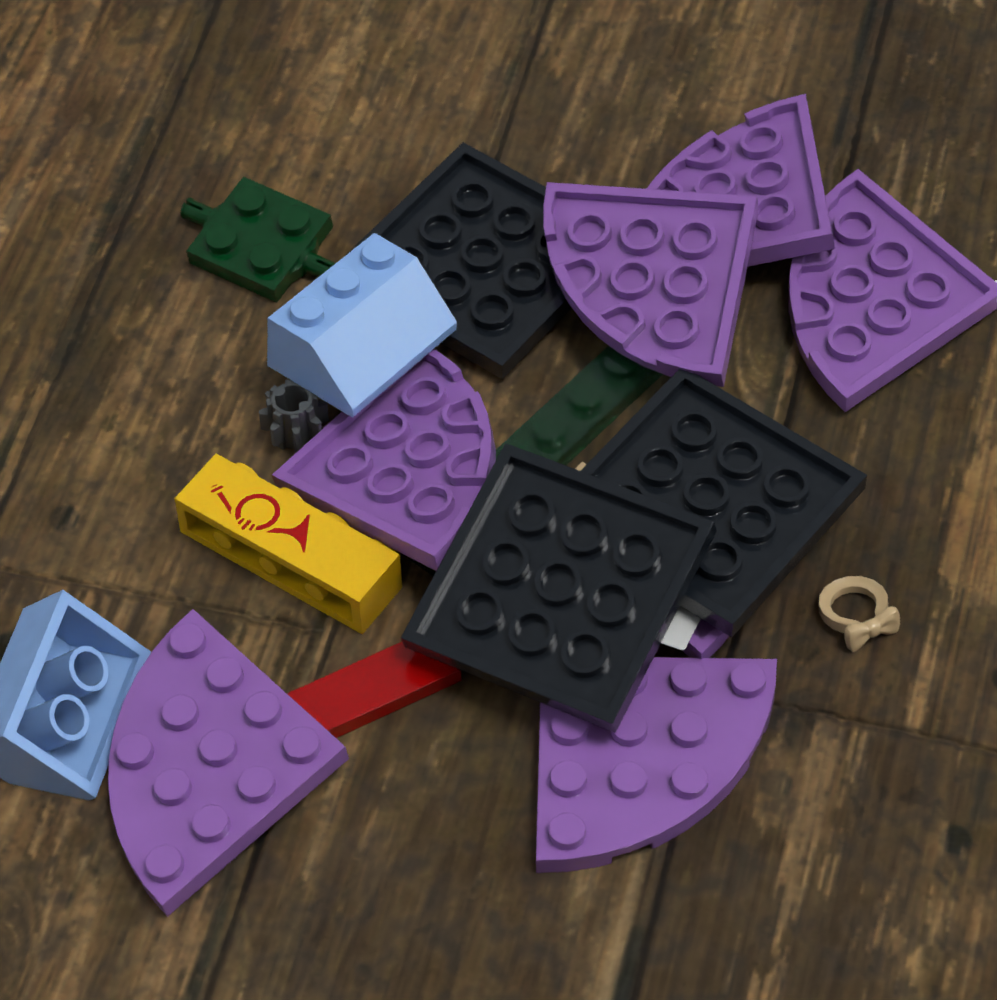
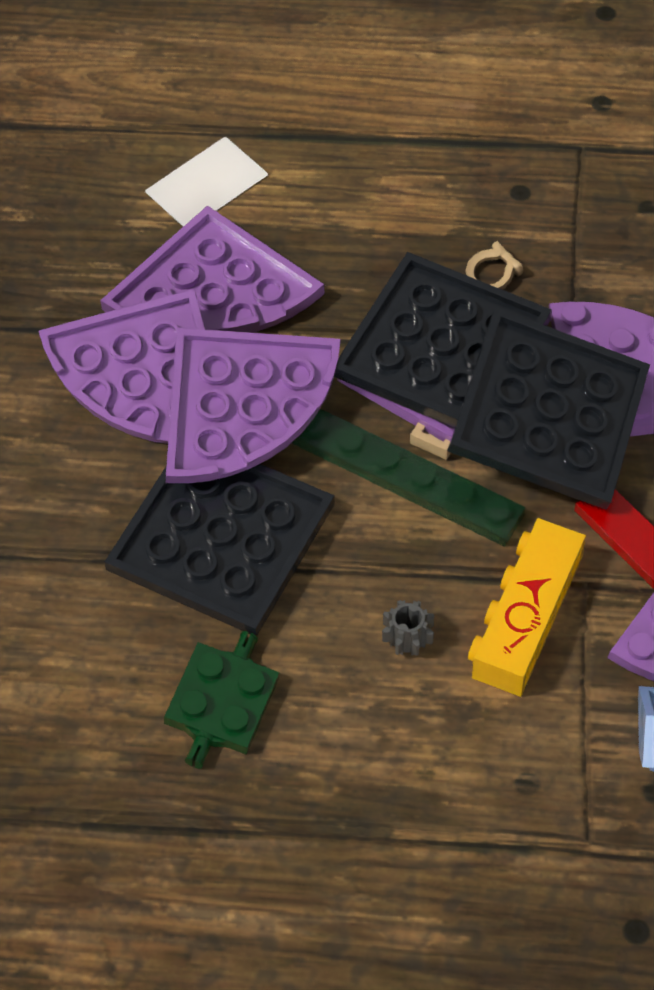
camera: 100 degrees left, 5 degrees up
light blue slope [267,233,457,418] -> none
medium lavender plate [272,349,496,571] -> none

